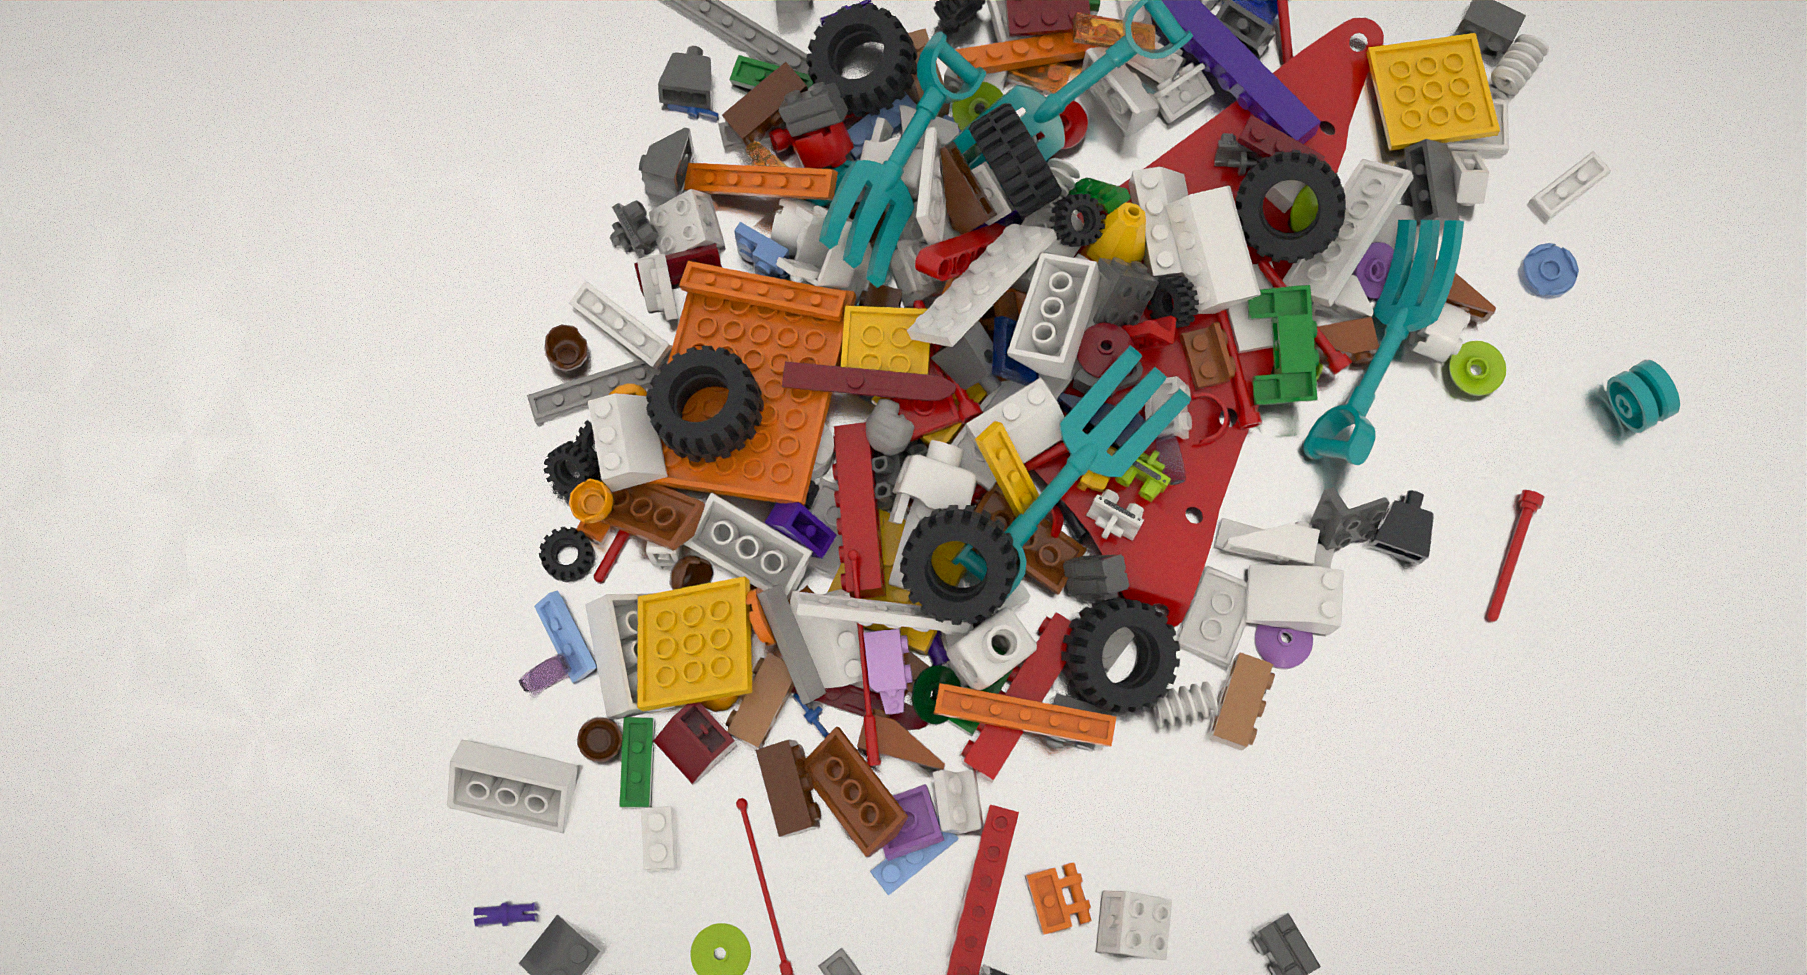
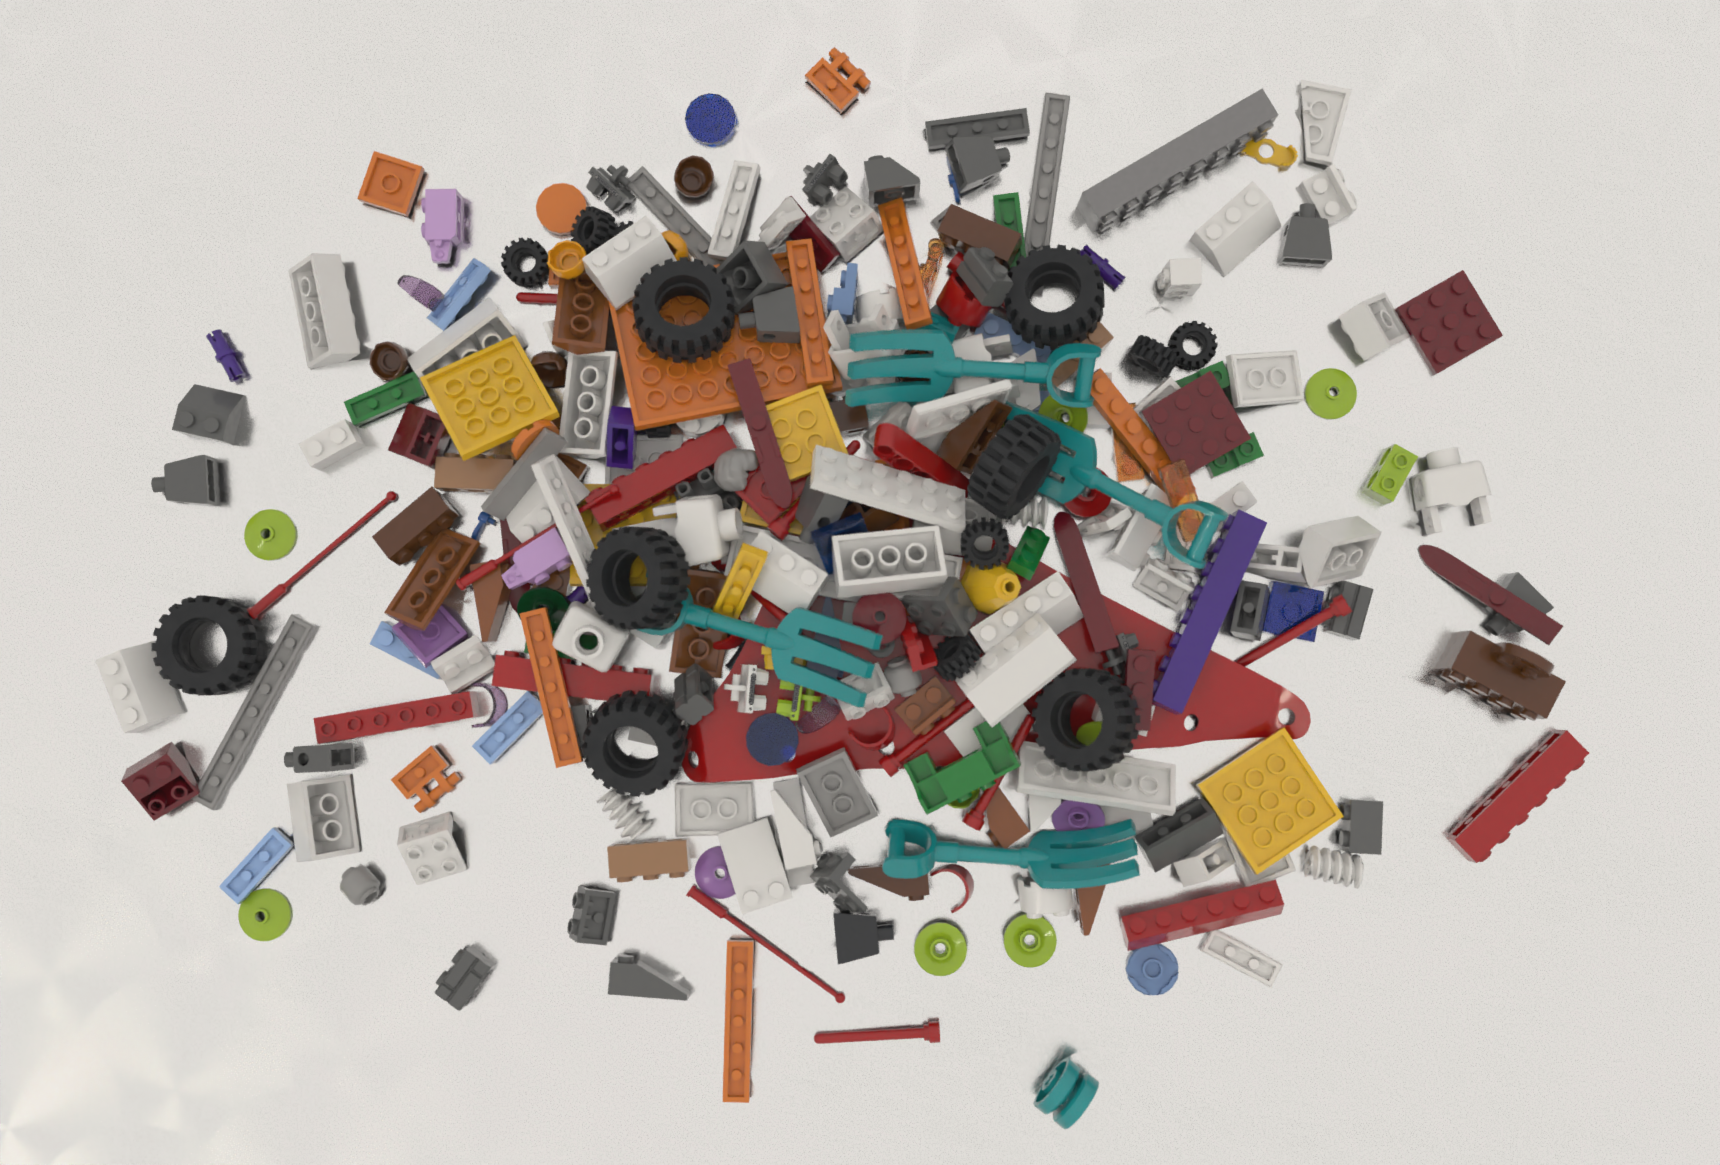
camera: 75 degrees right, 10 degrees up
none -> orange plate [357,151,425,217]
none -> lavender hinge [421,189,462,264]
none -> clear purple helmet [471,683,508,728]
none -> light blue plate [472,691,543,765]
none -> orange tile [536,183,587,235]
none -> dark grey bracket [567,886,616,946]
none -> dark grey hips [586,164,636,211]
none -> dark grey slope [608,955,690,1001]
none -> clear blue tile [685,93,736,145]
none -> red piece [686,884,845,1003]
none -> dark grey slope [716,240,788,315]
none -> orange plate [723,940,754,1103]
none -> dark grey torso [738,286,800,343]
none -> clear blue tile [746,713,799,766]
none -> light grey plate [796,747,878,837]
none -> orange plate [805,47,871,113]
none -> reddish brown slope [848,864,930,901]
none -> light grey head [884,656,922,697]
none -> lime dish [914,922,967,976]
none -> dark grey plate [925,108,1030,149]
none -> helmet [930,864,974,913]
none -> dark red piece [1054,511,1119,654]
none -> white wing [1077,502,1133,537]
none -> red brick [1120,880,1284,951]

